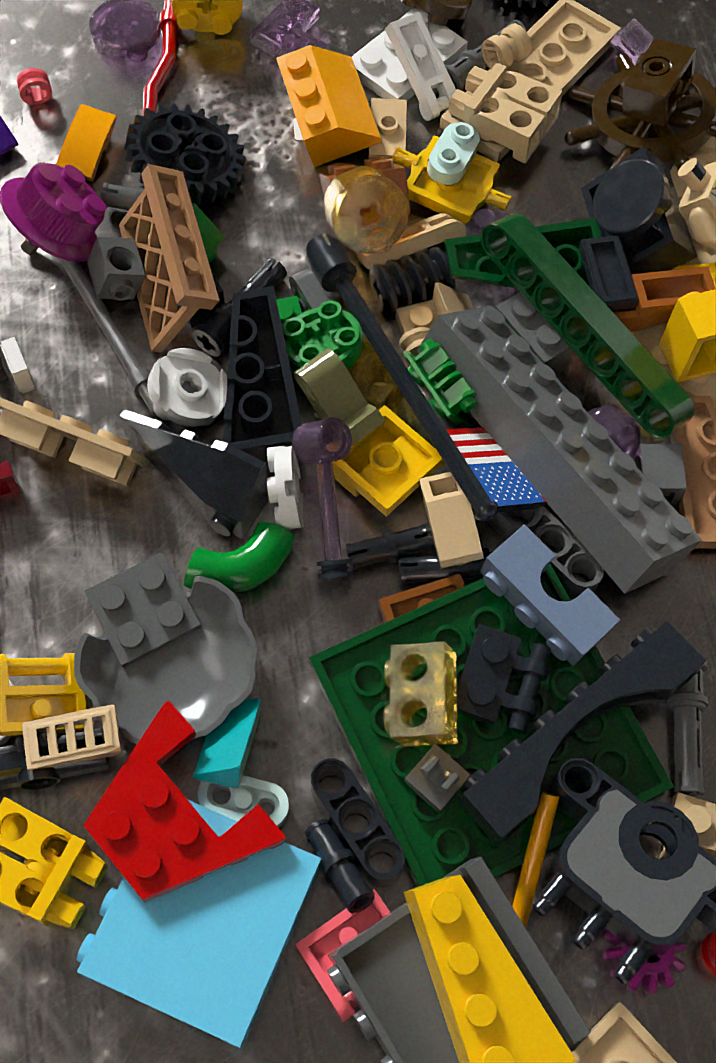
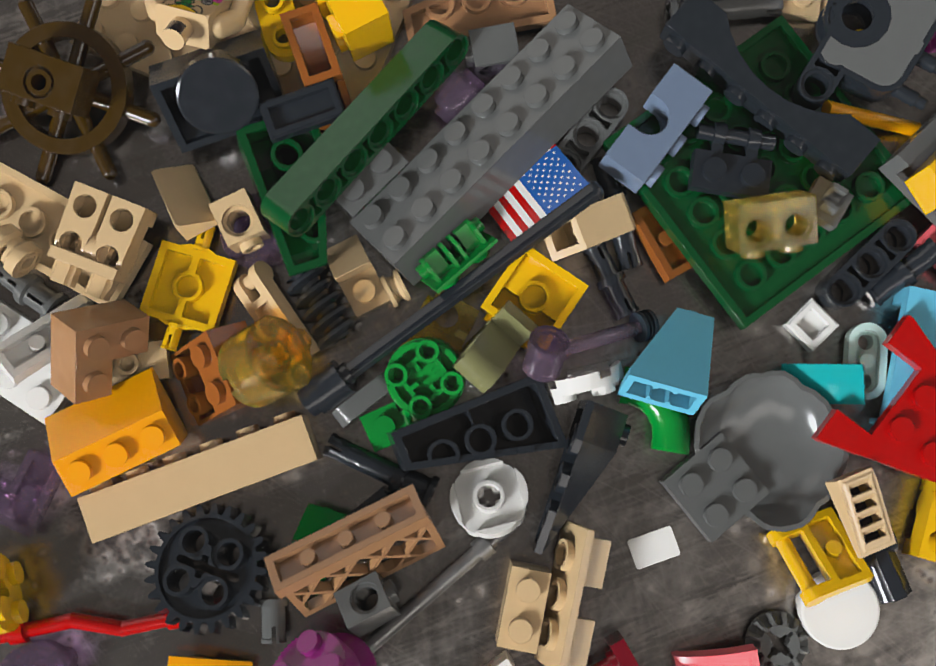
camera: 95 degrees left, 20 degrees up
light aqua plate [427,122,480,185] -> none
none -> medium nougat brick [51,299,150,404]
none -> tan brick [77,410,323,544]
none -> tan slope [151,164,217,241]
none -> tan brick [208,188,271,254]
none -> tan brick [495,559,552,654]
none -> medium azure slope [617,307,715,415]
none -> white sticker [627,526,680,569]
none -> white tile [781,298,839,352]

